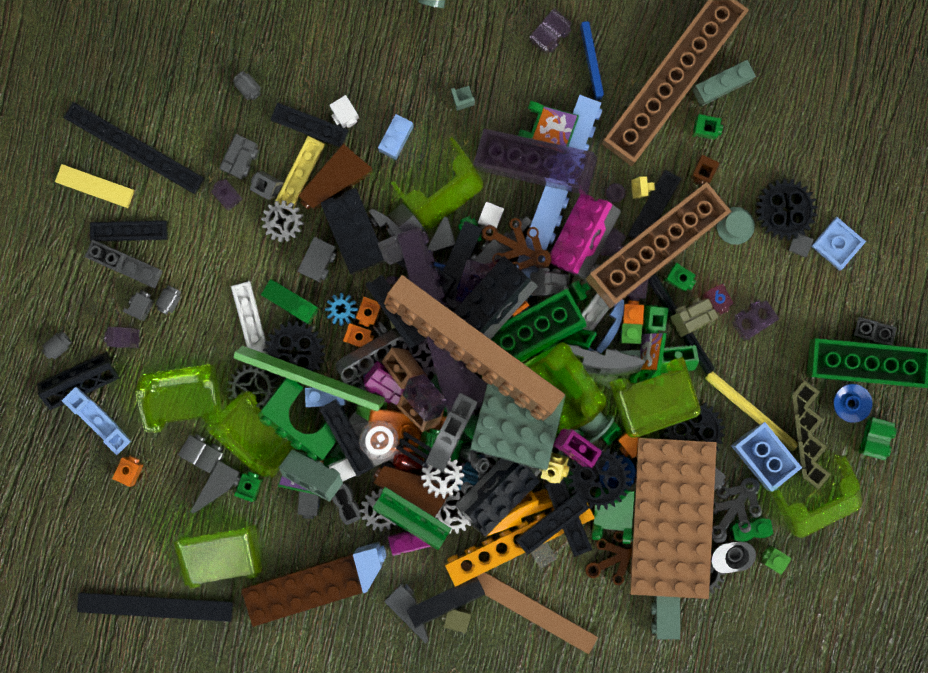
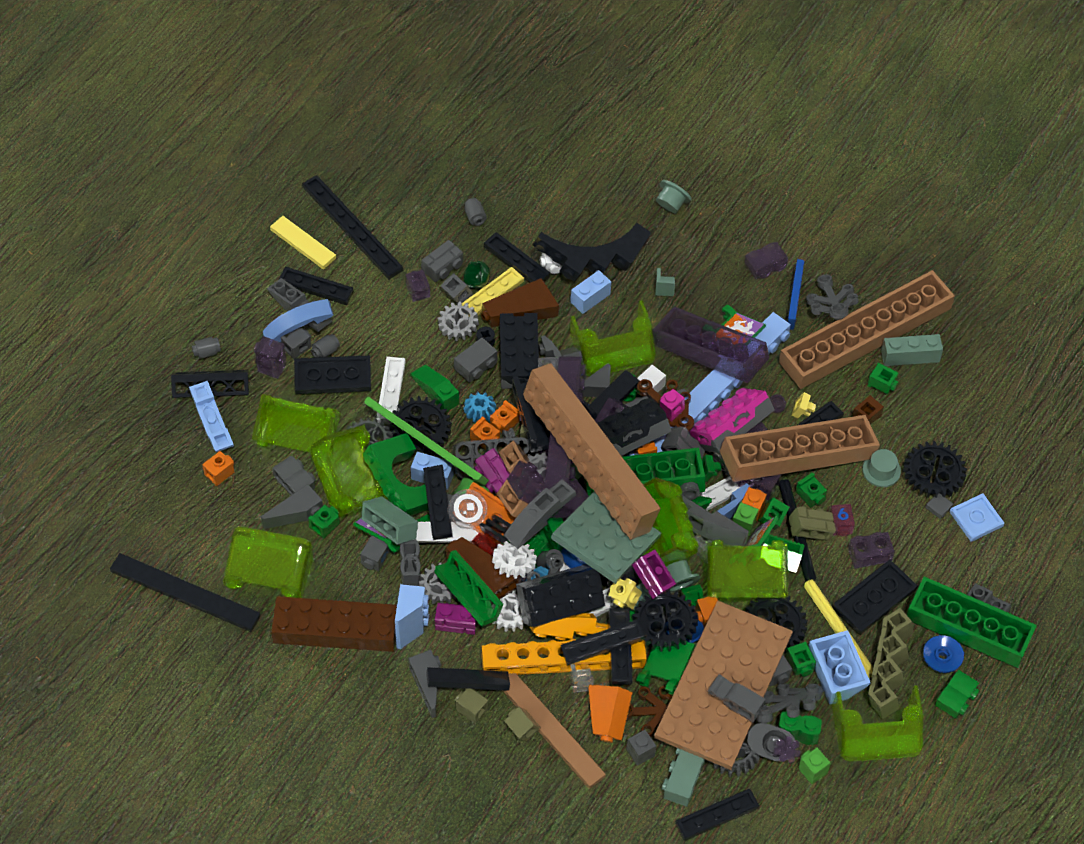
camera: 20 degrees right, 30 degrees down
none -> medium blue slope [263,299,334,348]
none -> black plate [294,355,371,394]
none -> dark green hair [464,261,491,289]
none -> black wheel [476,326,495,347]
none -> olive brick [505,707,541,742]
none -> black arch [532,222,651,281]
none -> orange slope [588,685,632,743]
none -> dark grey brick [626,730,656,766]
none -> dark pink brick [660,389,685,421]
none -> black tile [675,788,760,841]
none -> dark grey tile [679,482,700,500]
none -> dark grey piece [708,675,765,722]
none -> clear purple plant [774,736,801,763]
none -> green brick [785,642,816,677]
none -> dark grey plant [806,274,859,320]
none -> black plate [832,560,918,635]

